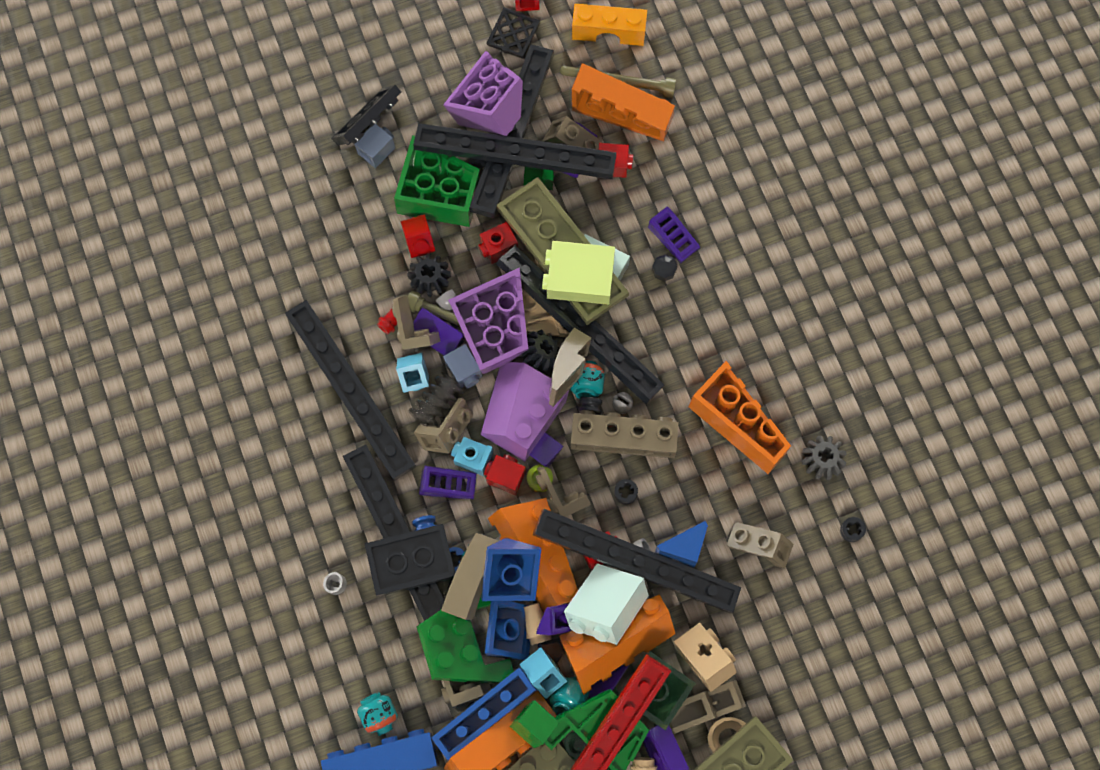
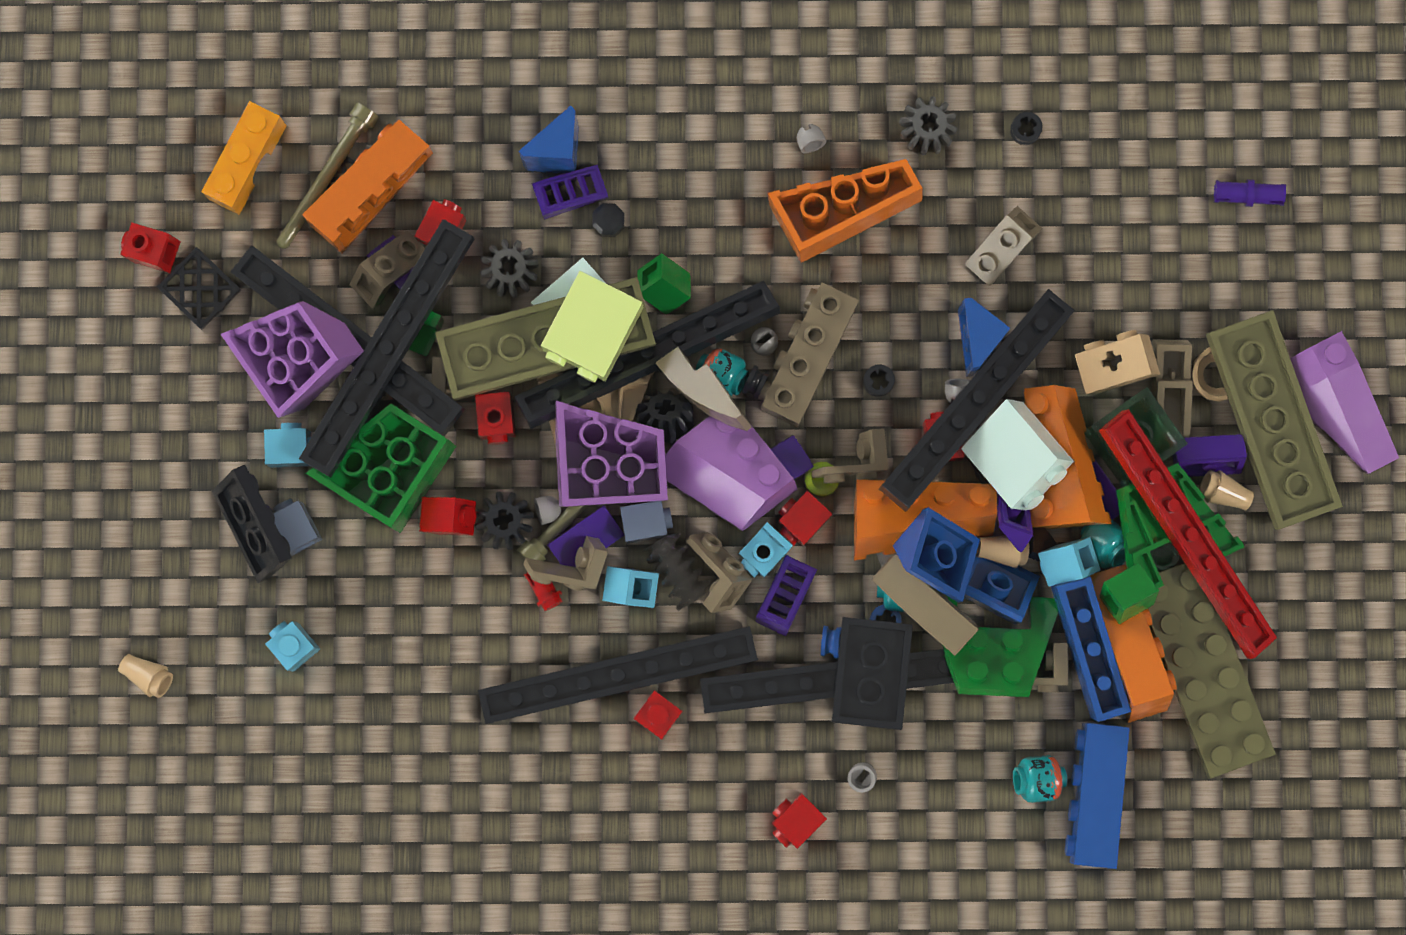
camera: 70 degrees left, 10 degrees up
none -> tan cone [118,654,173,698]
none -> medium azure brick [264,423,311,468]
none -> medium azure brick [265,621,320,672]
none -> dark grey gear [480,239,539,298]
none -> blue slope [519,106,579,173]
none -> red brick [633,690,683,740]
none -> green panel [637,253,691,314]
none -> red brick [771,793,827,849]
none -> light grey hinge [796,124,826,153]
none -> dark purple pin [1214,179,1286,207]

